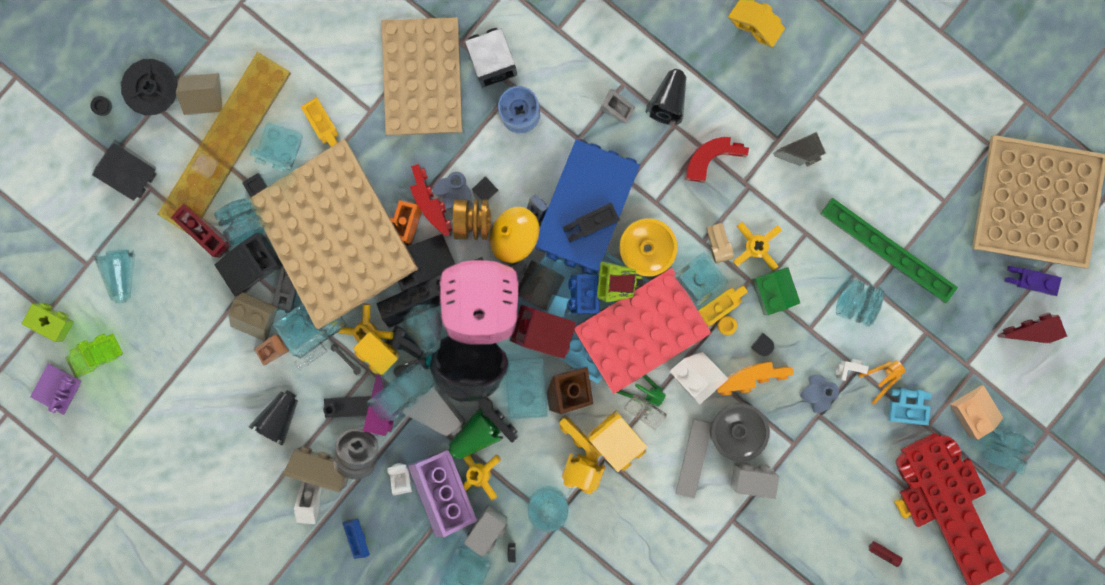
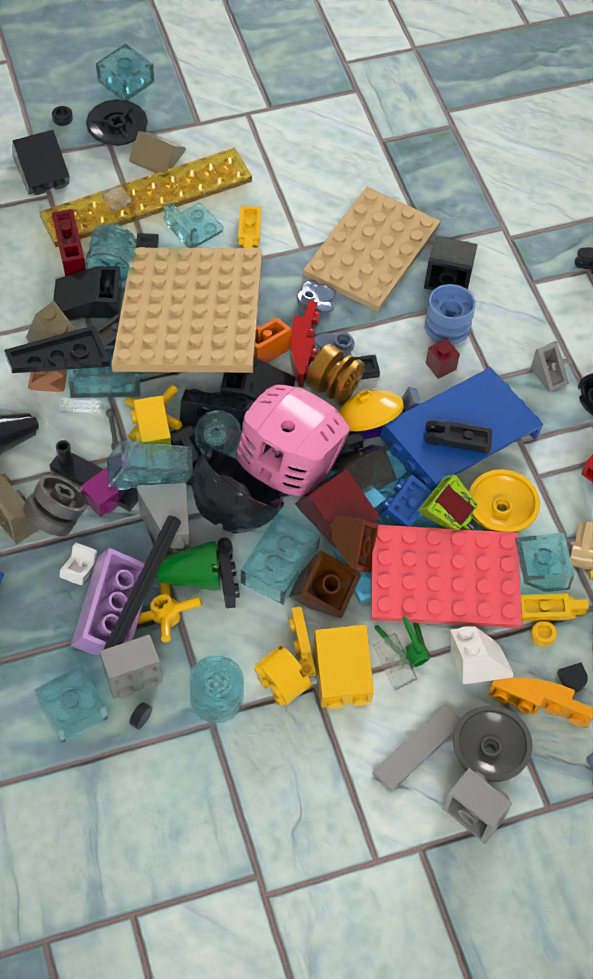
camera: 30 degrees right, 30 degrees down
none -> black wing [4,325,110,373]
none -> clear light blue brick [96,43,155,100]
none -> black axle [104,515,181,650]
none -> sand blue plate [297,280,336,312]
none -> reddish brown slope [330,515,379,573]
none -> dark red brick [426,338,460,379]

